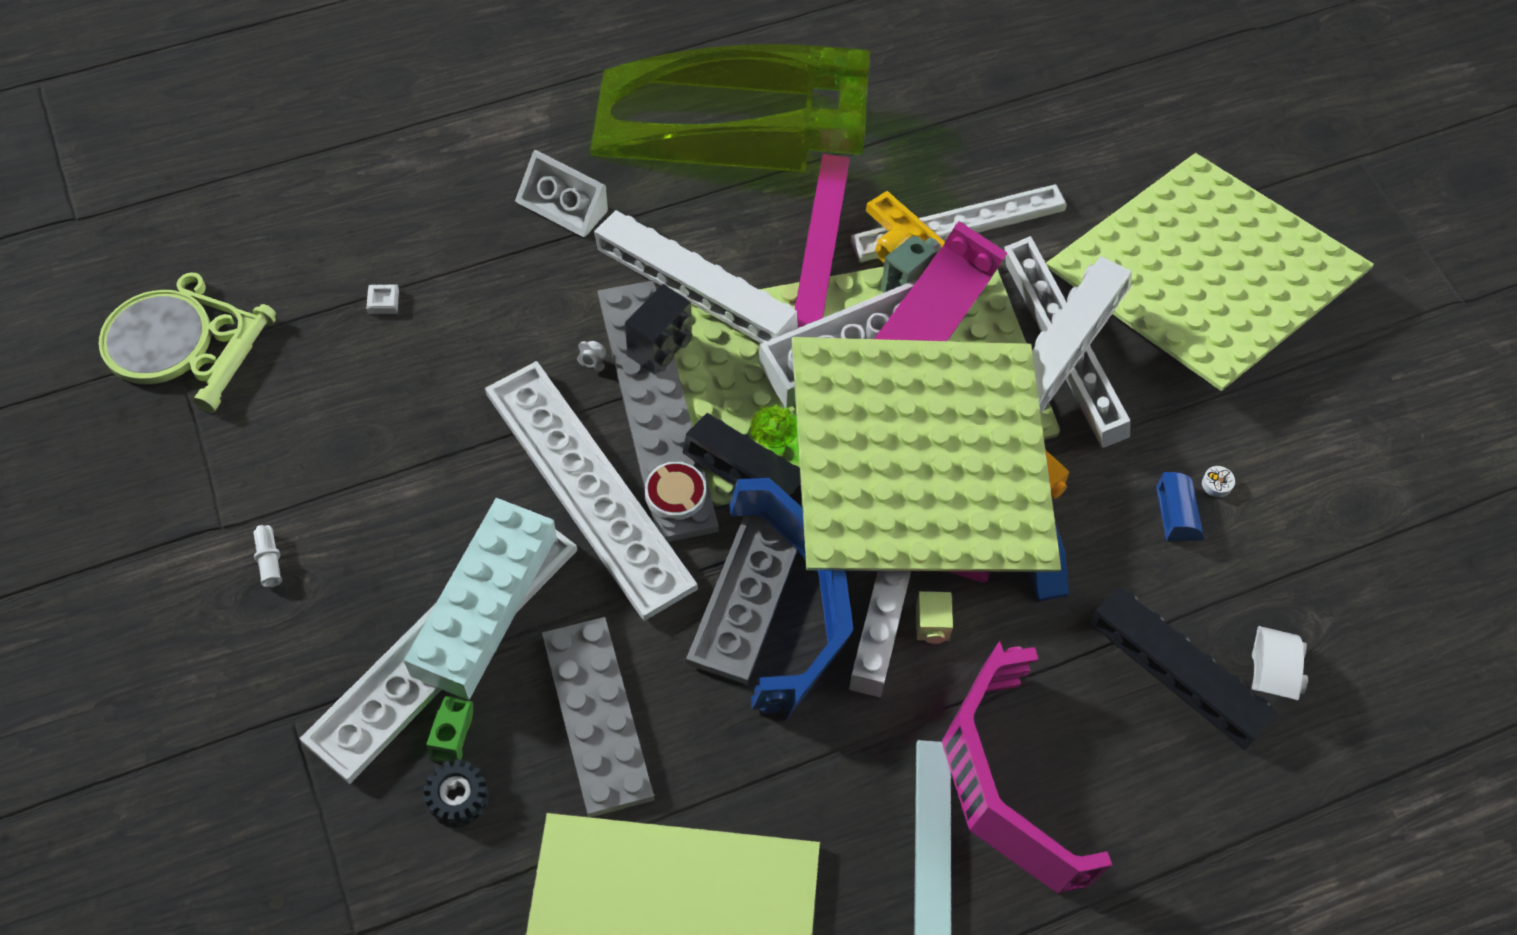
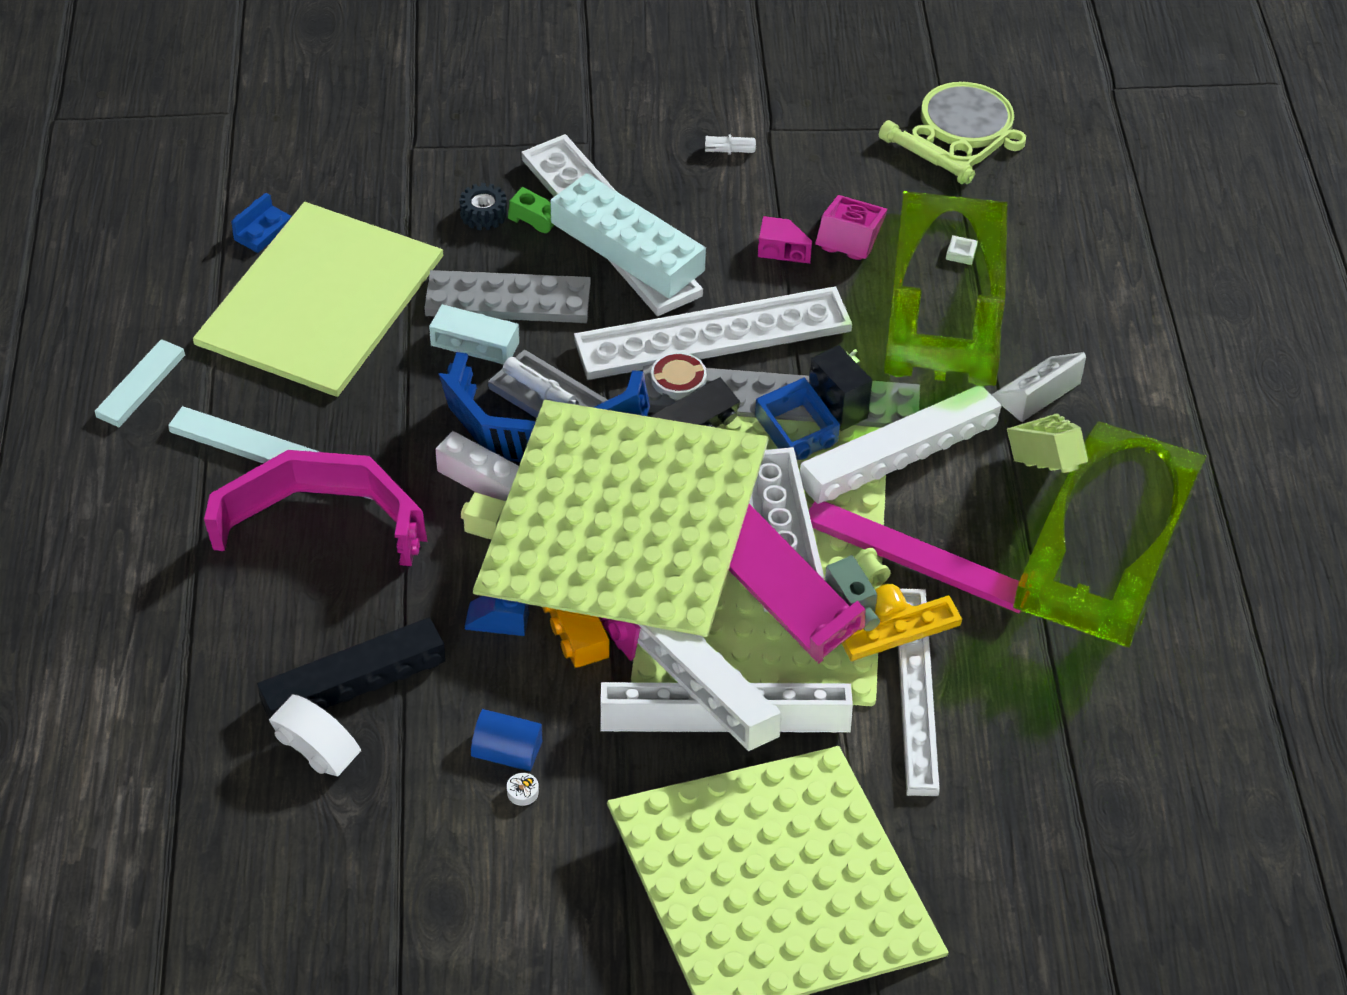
camera: 110 degrees right, 10 degrees down
none -> light aqua brick [429,304,519,364]
none -> white pin [503,357,577,405]
none -> blue window [755,377,840,460]
none -> dark pink slope [758,216,812,264]
none -> dark pink slope [815,195,888,260]
none -> yellowish green bush [854,548,891,587]
none -> clear neon green windscreen [884,191,1007,386]
none -> yellowish green wedge [1007,413,1088,473]

